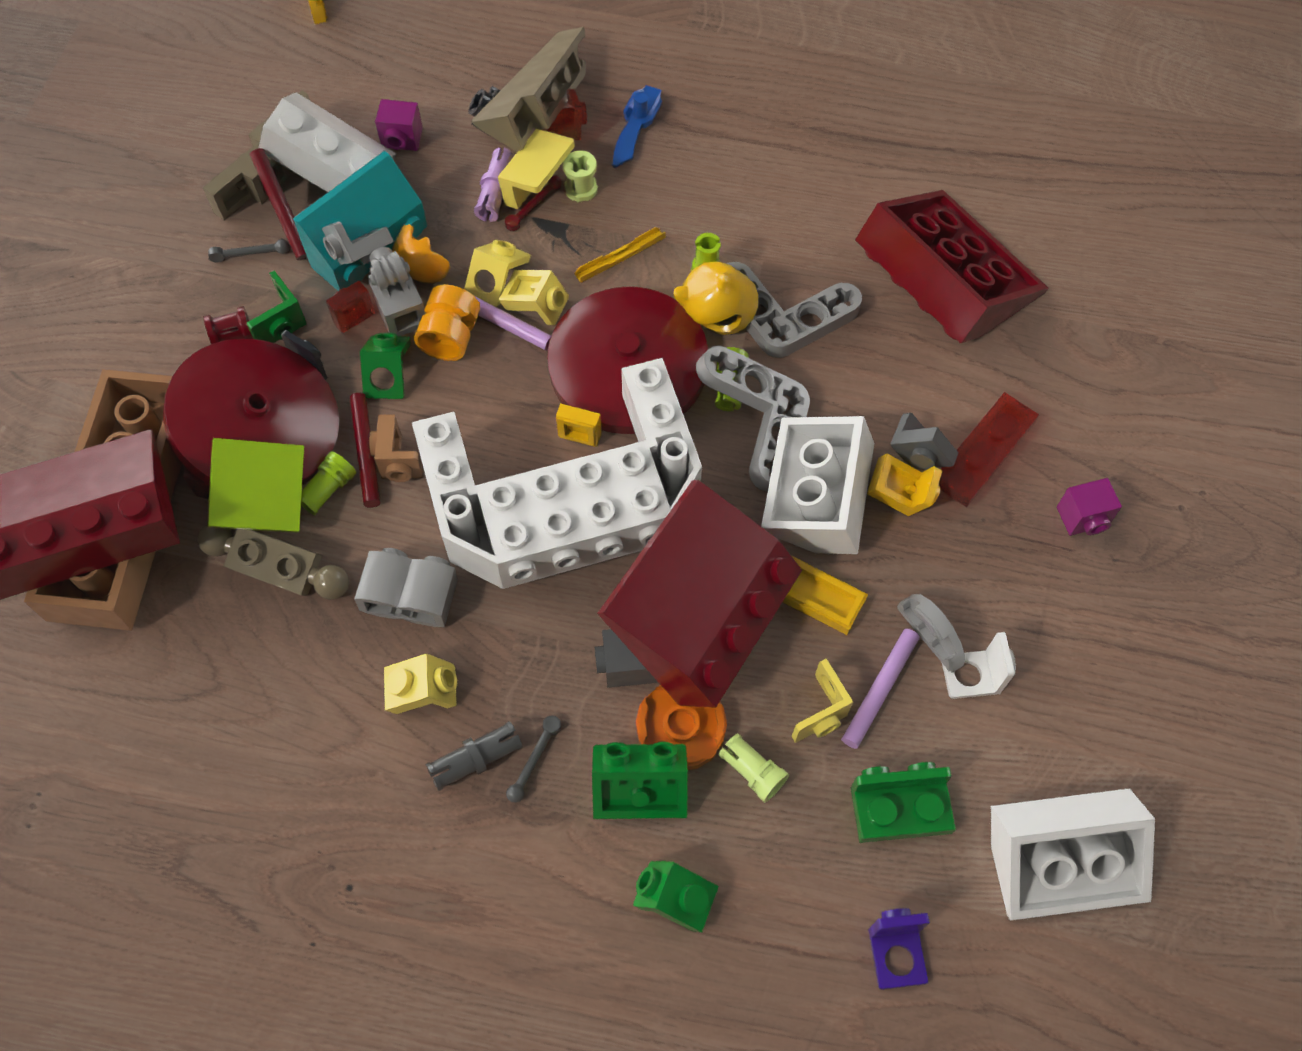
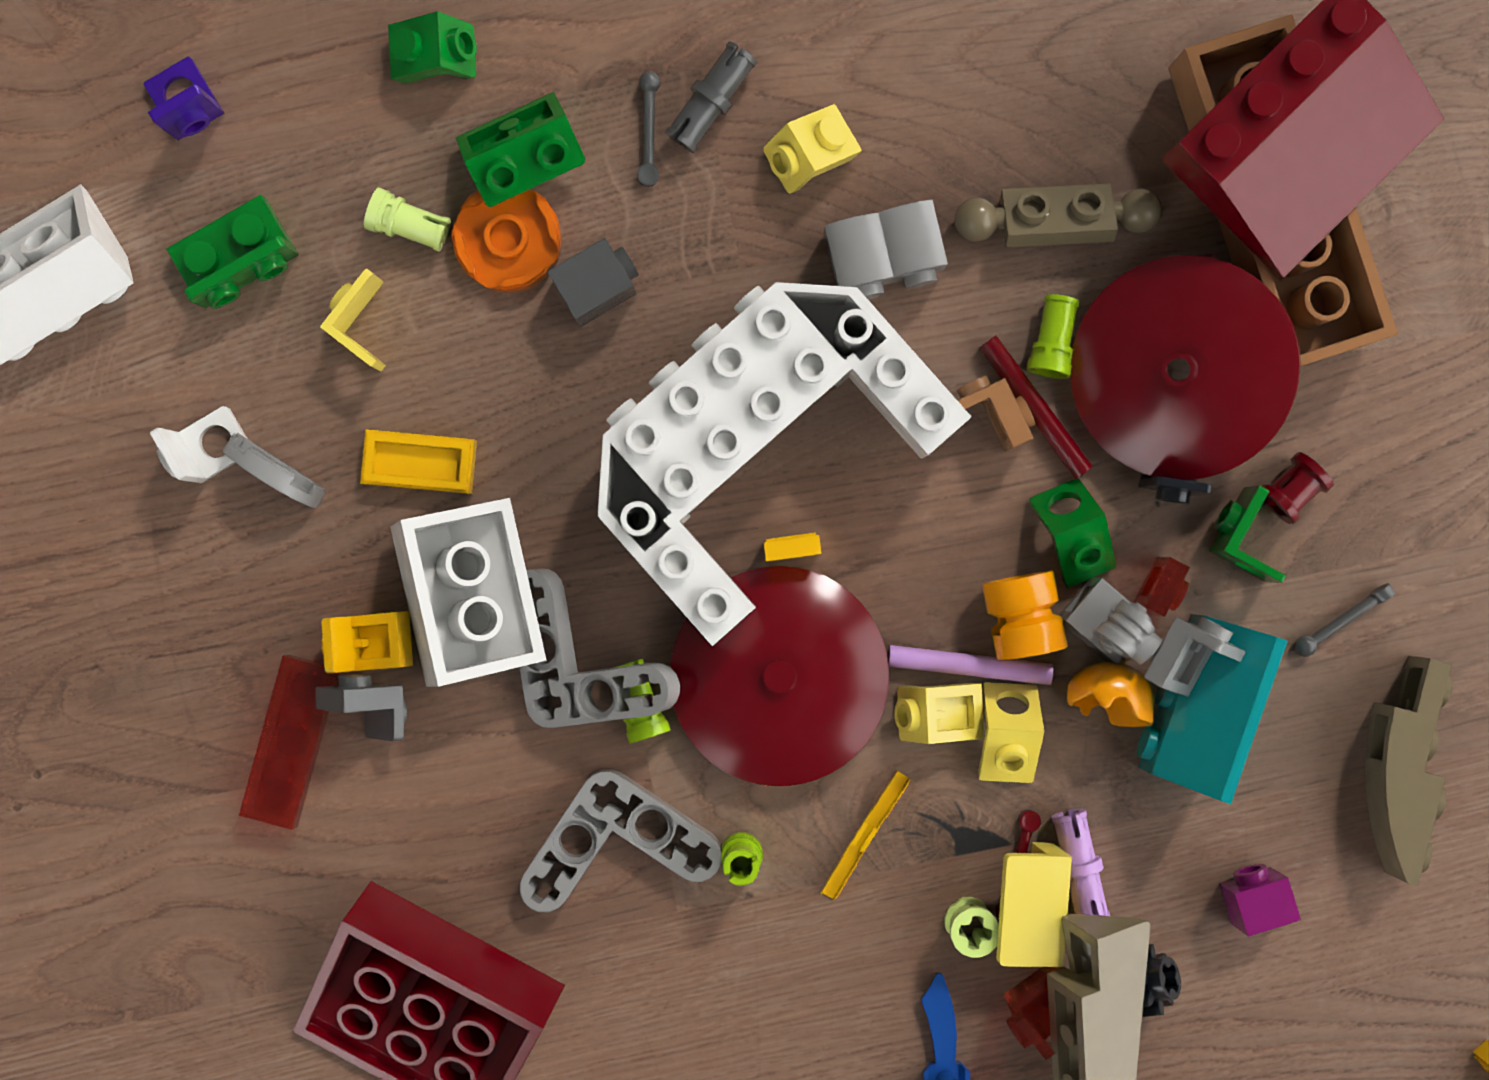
camera: 155 degrees right, 25 degrees up
lime tile [207,438,304,533] -> none
dark red bar [249,148,307,261] -> none
white slope [258,92,396,192] -> none
dark red slope [597,480,802,708] -> none
yellow piece [674,262,759,335] -> none
lavender bar [842,629,920,749] -> none
magenta plate [1056,478,1122,536] -> none

